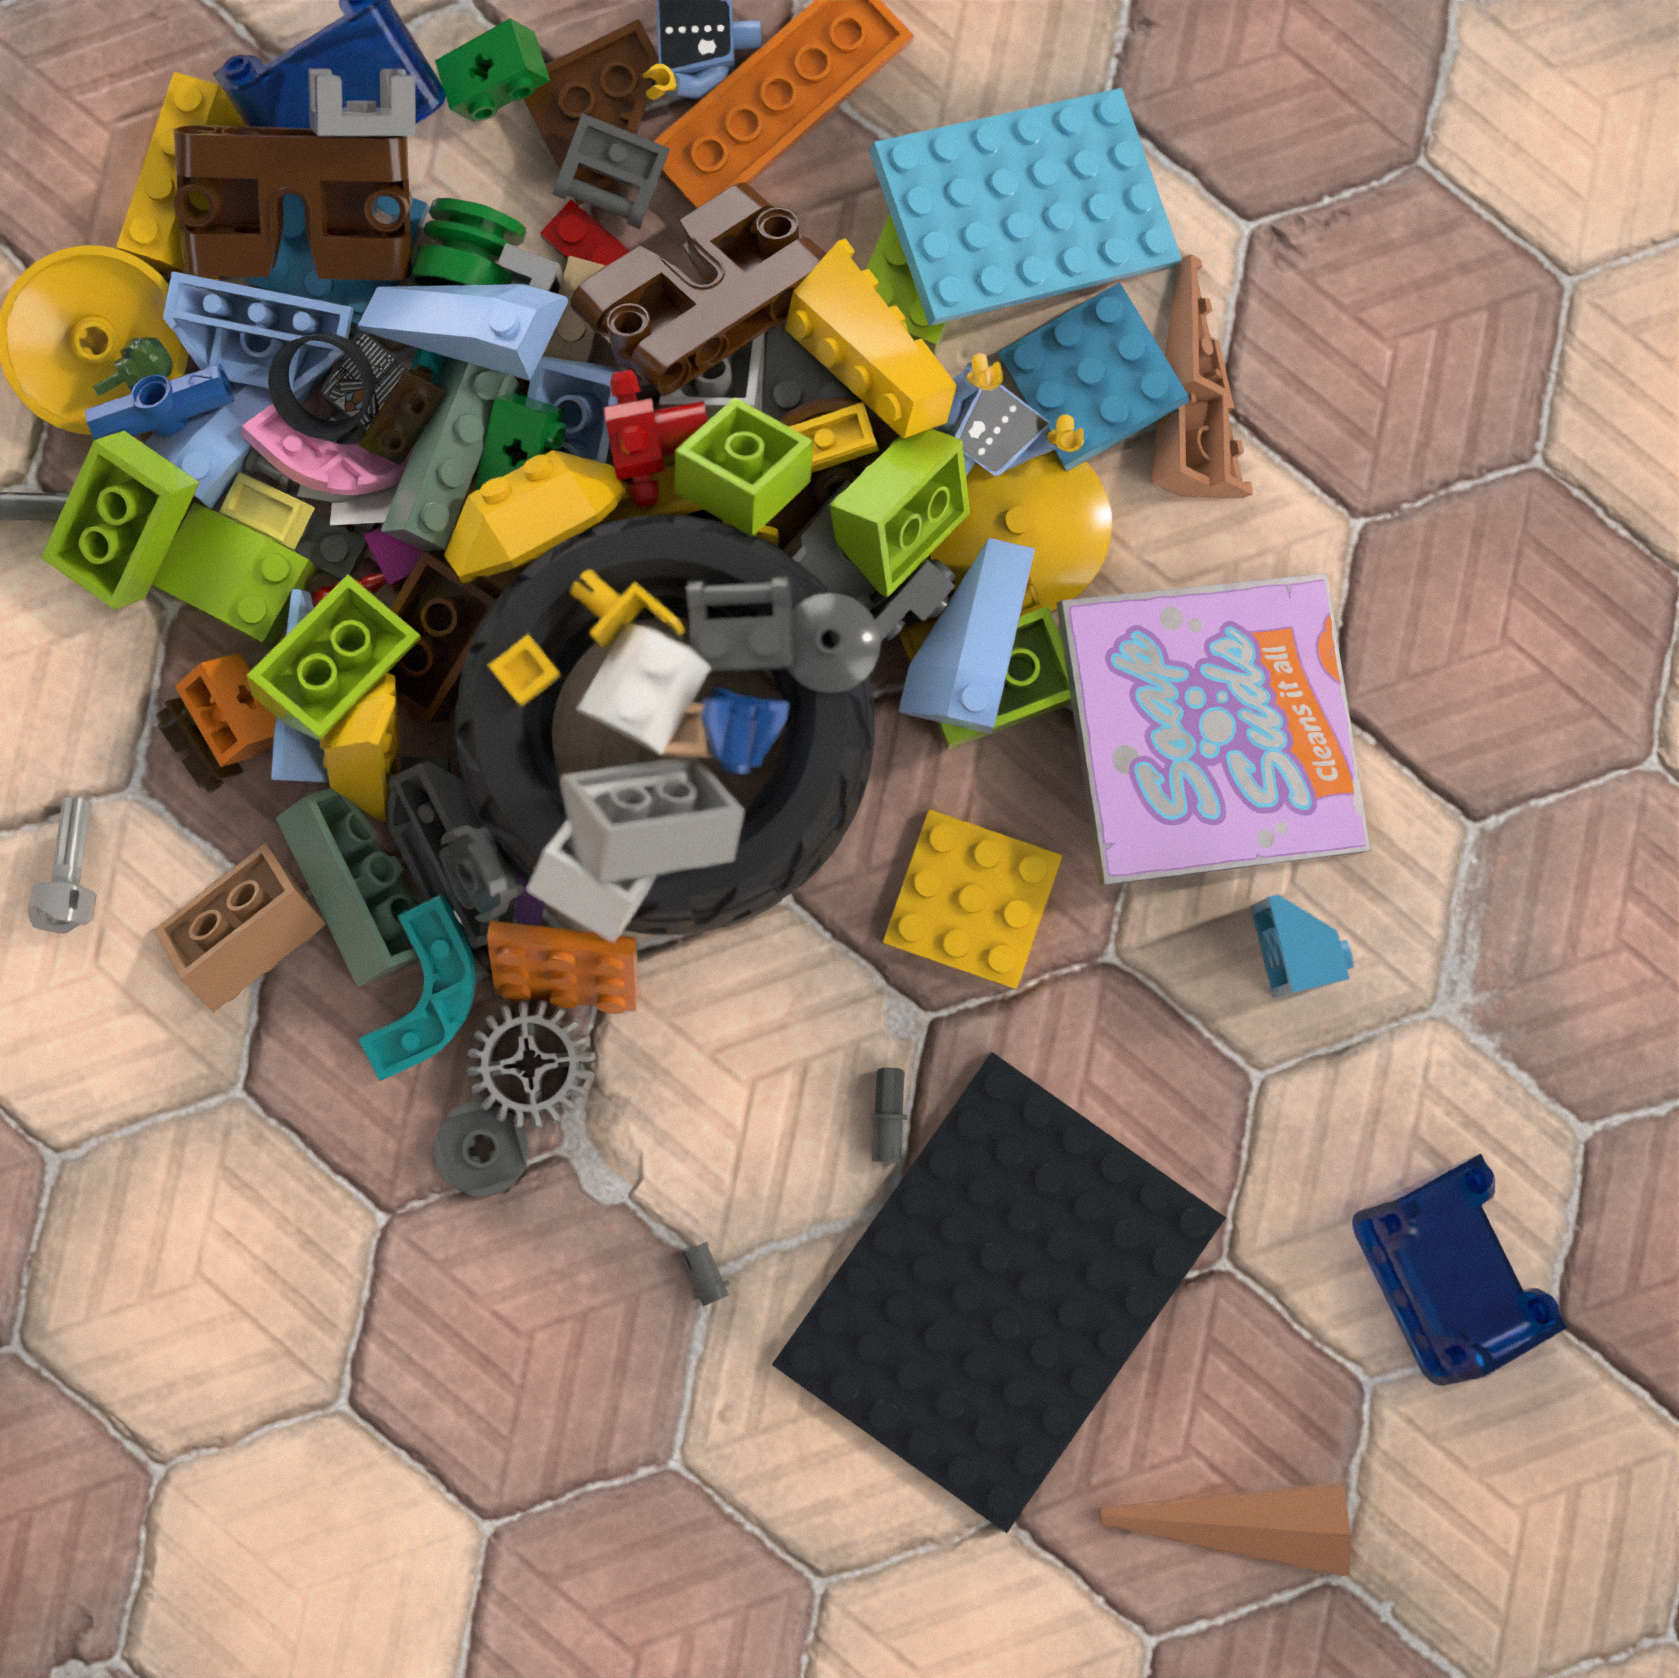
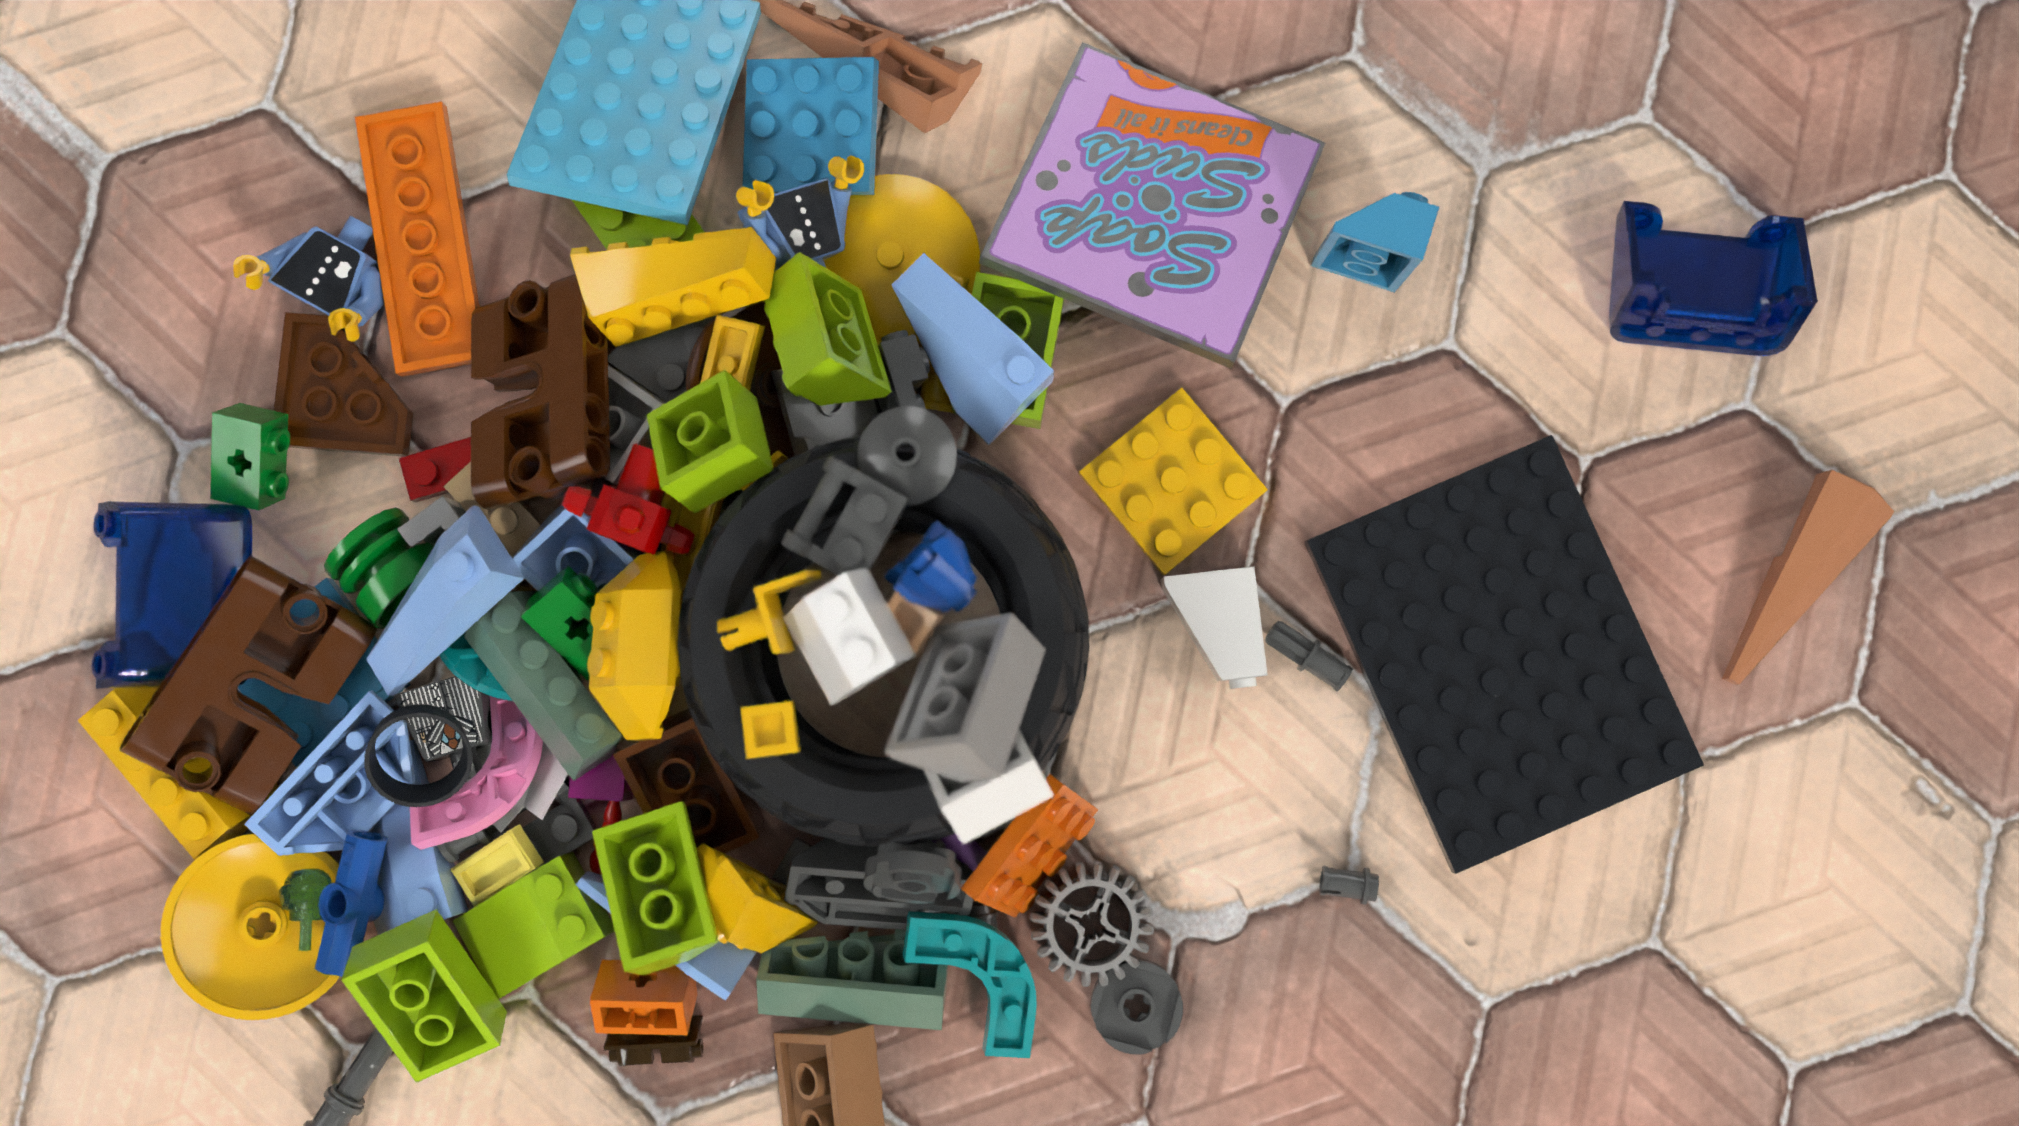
camera: 55 degrees left, 0 degrees up
light grey panel [308,68,416,136] -> none
dark brown hinge [359,364,447,465] -> none
dark grey plate [552,113,670,229] -> none
none -> white slope [1160,567,1268,689]

